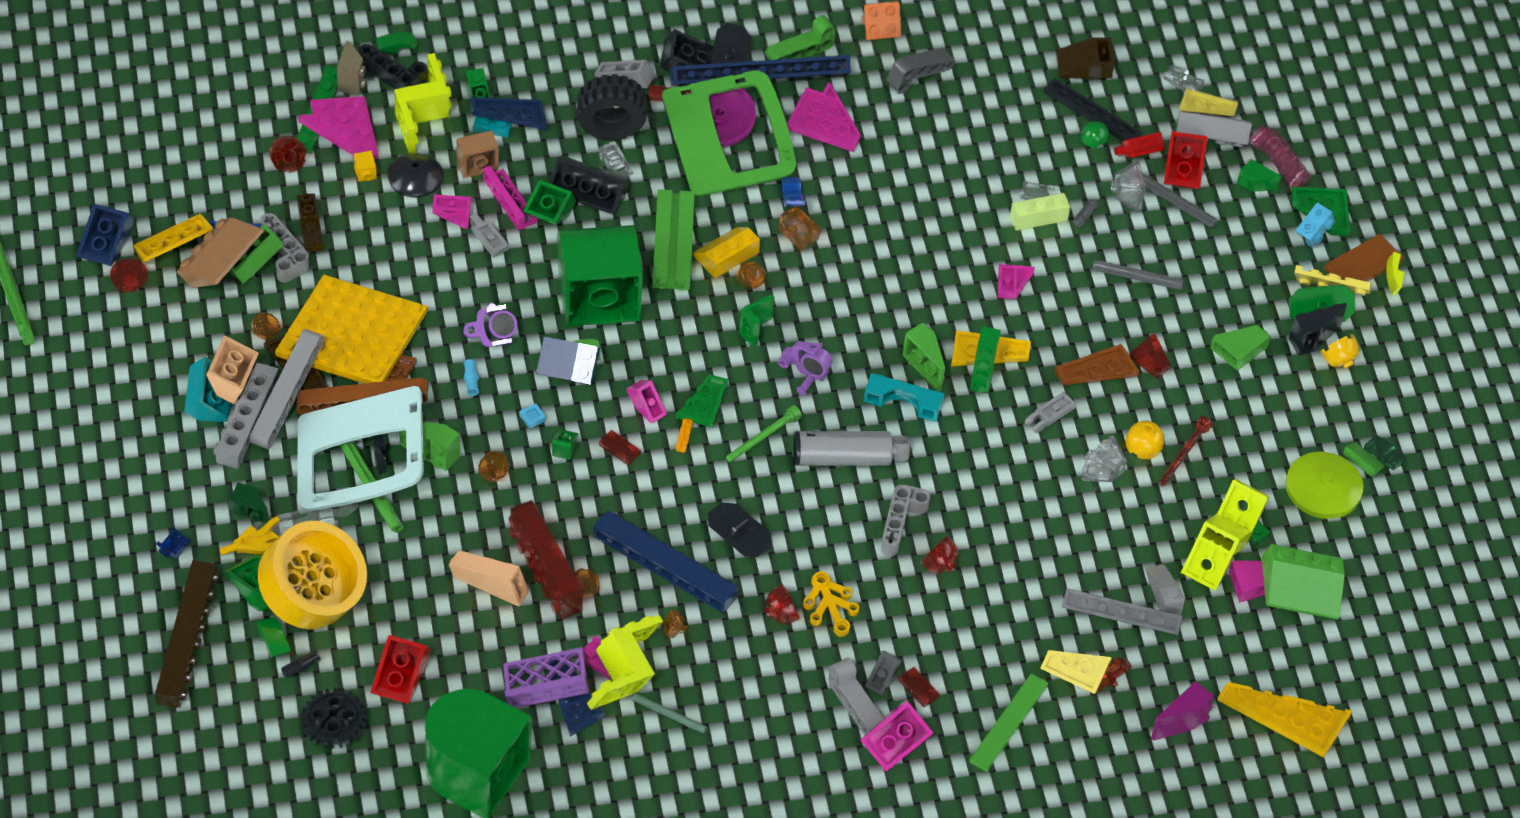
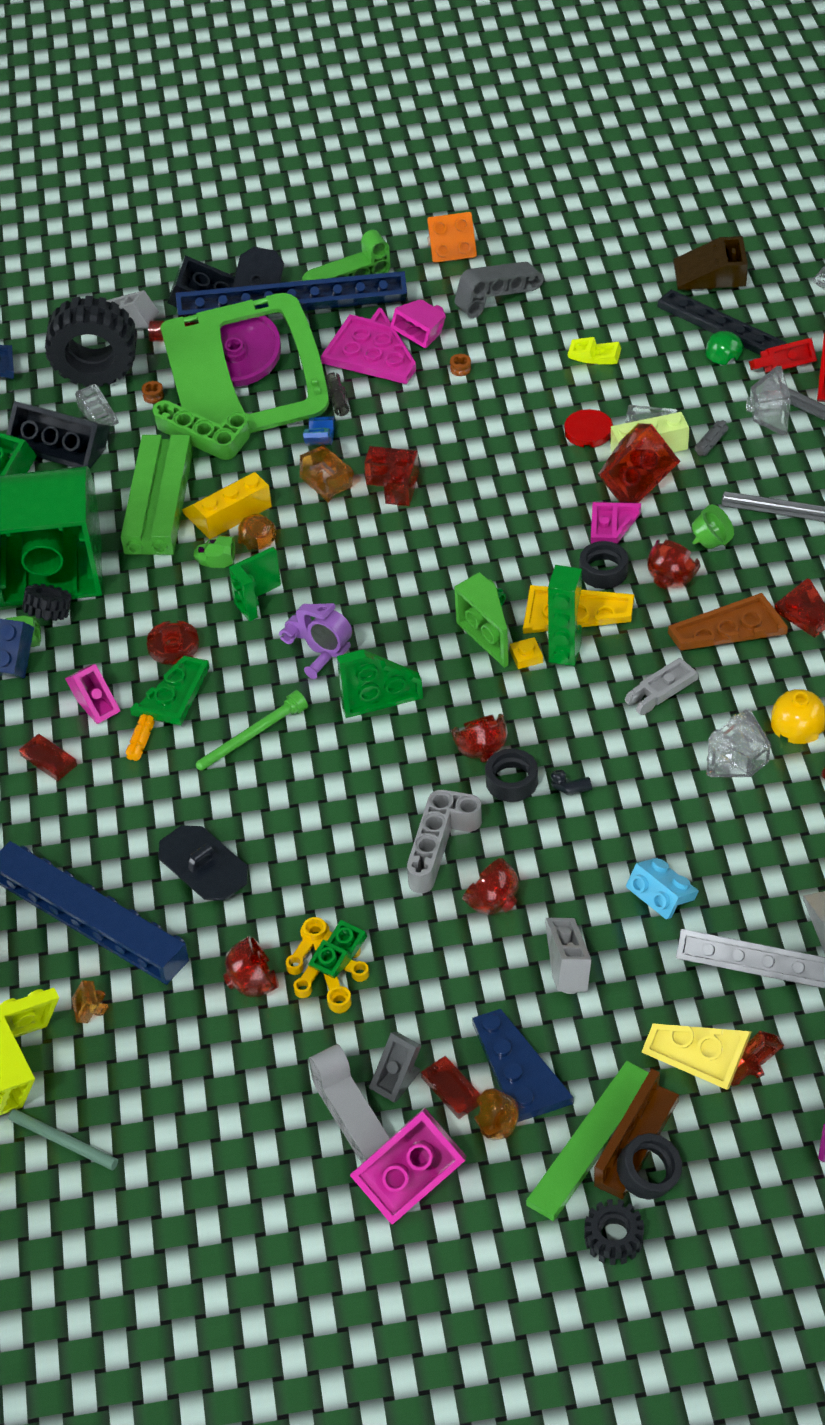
camera: 10 degrees right, 5 degrees down
light grey piece [793,431,911,466] -> none
teal arch [863,373,944,422] -> none
none -> black tyre [22,584,72,621]
none -> dark orange bush [142,381,164,404]
none -> clear red plate [147,621,199,665]
none -> bright green beam [153,400,250,460]
none -> bright green rock [193,536,236,568]
none -> green slope [308,920,367,978]
none -> clear smoke pin [325,372,350,416]
none -> green plate [337,649,423,718]
none -> clear red brick [364,446,419,506]
none -> dark pink torso [390,299,446,348]
none -> dark orange bush [450,354,471,376]
none -> clear red cylinder [451,714,508,762]
none -> dark blue wing [472,1009,574,1123]
none -> clear orange hair [474,1088,519,1141]
none -> black tyre [485,748,538,802]
none -> yellow plate [509,637,543,669]
none -> light grey slope [545,918,591,994]
none -> black arm [551,770,592,795]
none -> red tile [564,409,613,448]
none -> neon yellow slope [567,337,621,364]
none -> black tyre [579,541,628,589]
none -> black tyre [584,1199,644,1265]
none -> reddish brown fence [594,1068,679,1200]
none -> clear red slope [598,423,681,503]
none -> black tyre [617,1133,682,1200]
none -> medium azure bracket [626,858,699,919]
none -> clear red cylinder [647,539,701,589]
none -> bright green piece [692,504,734,549]

